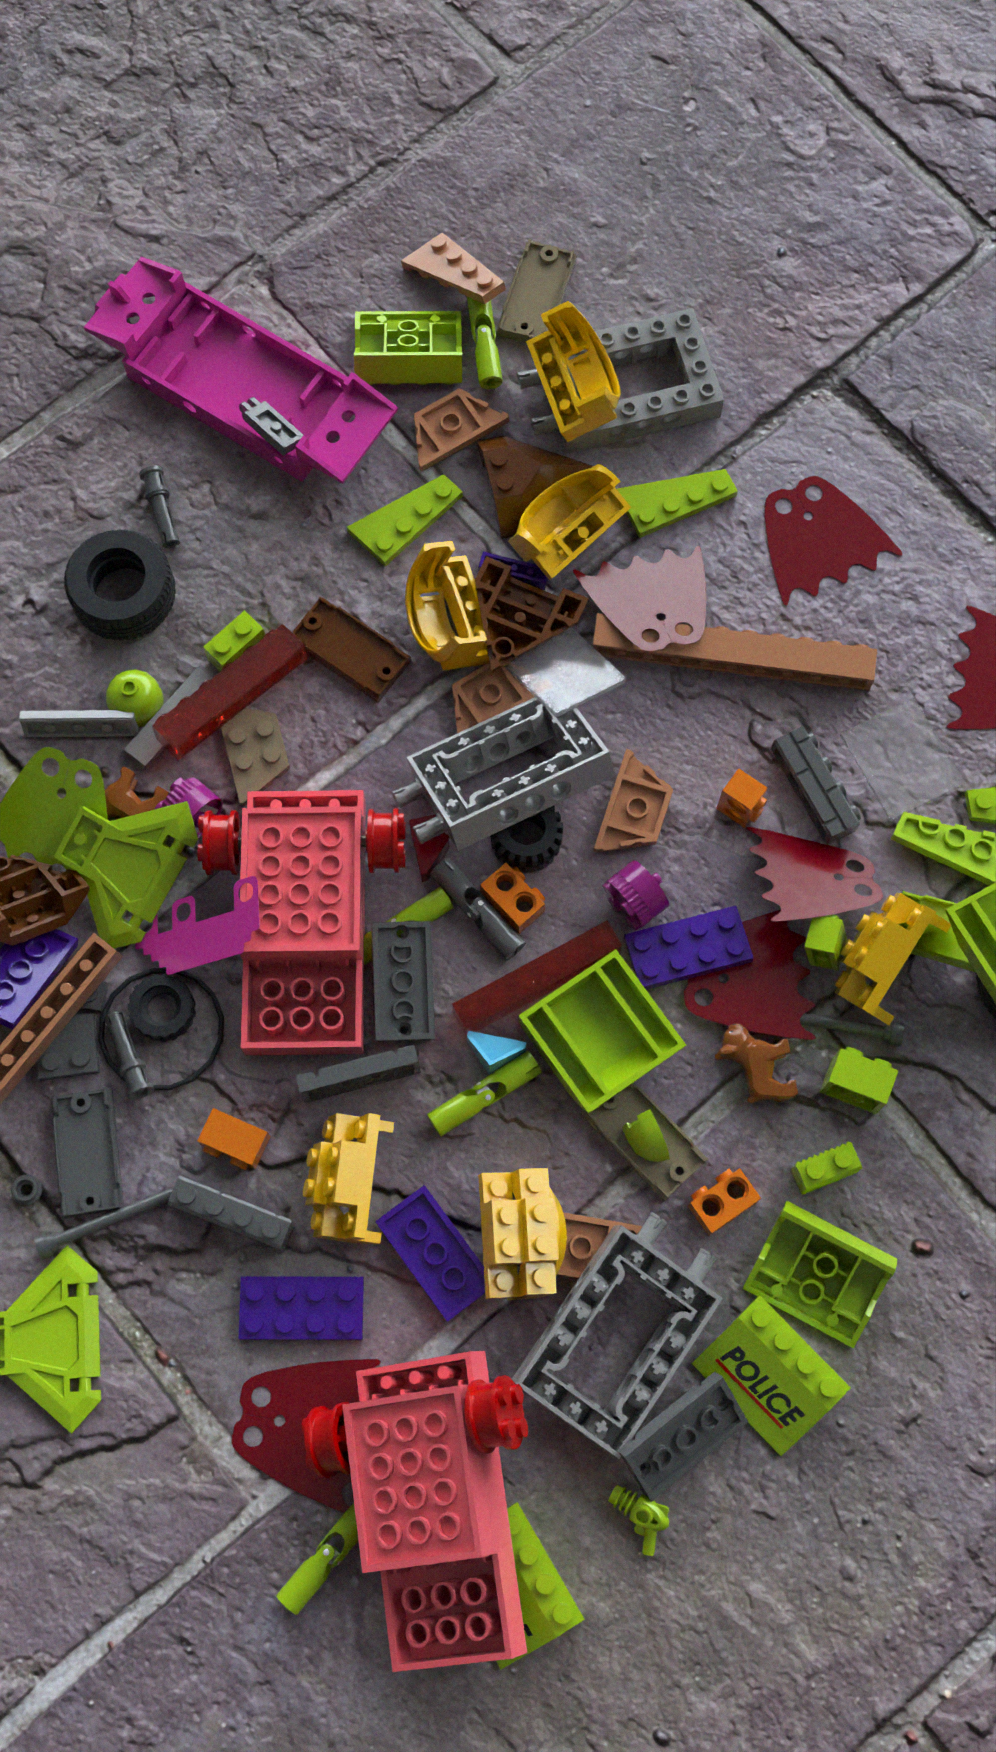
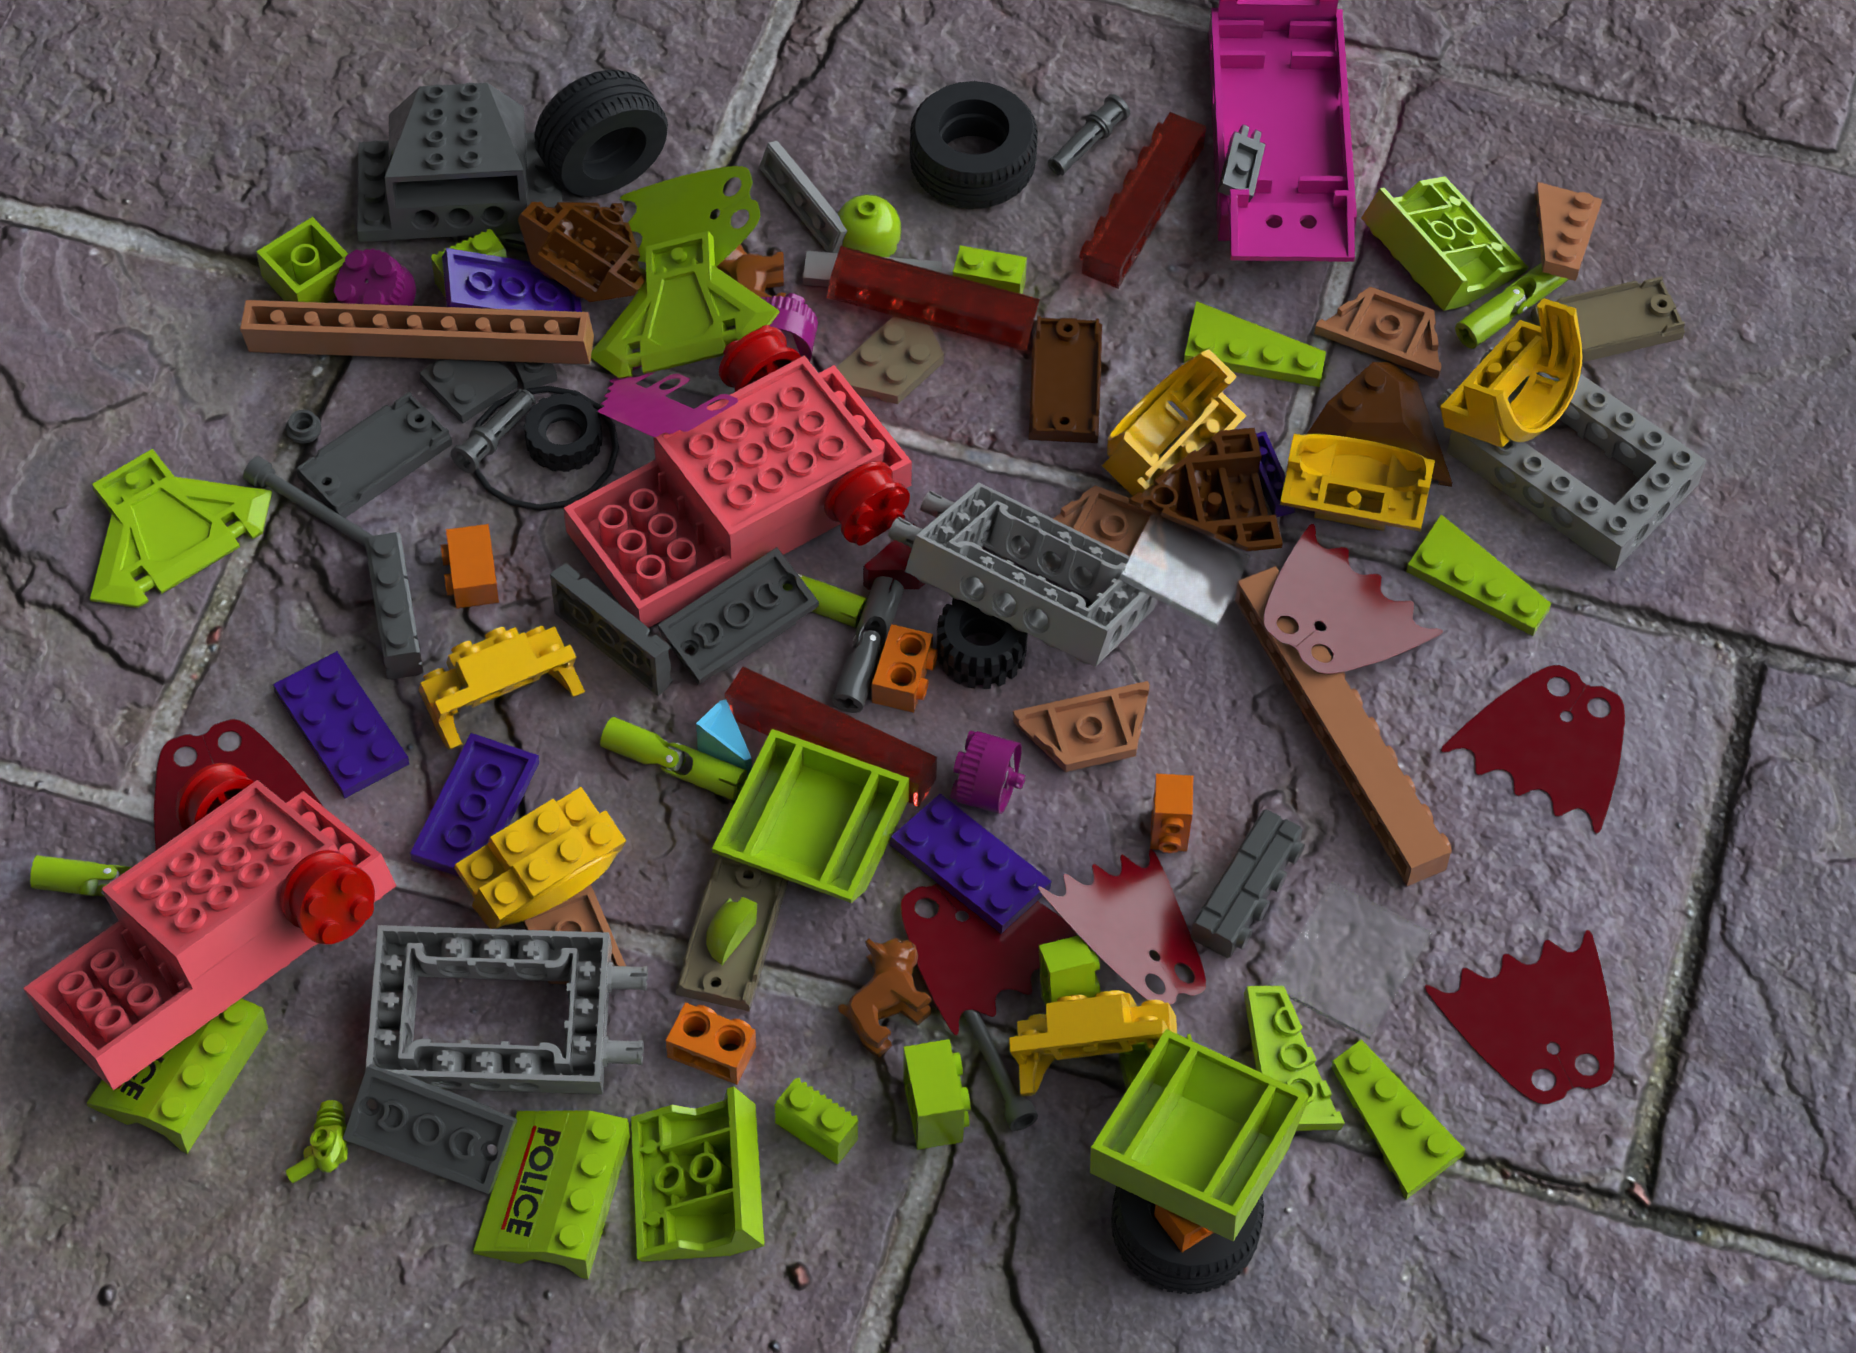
camera: 55 degrees right, 15 degrees down
none -> clear red brick [1079,112,1206,289]

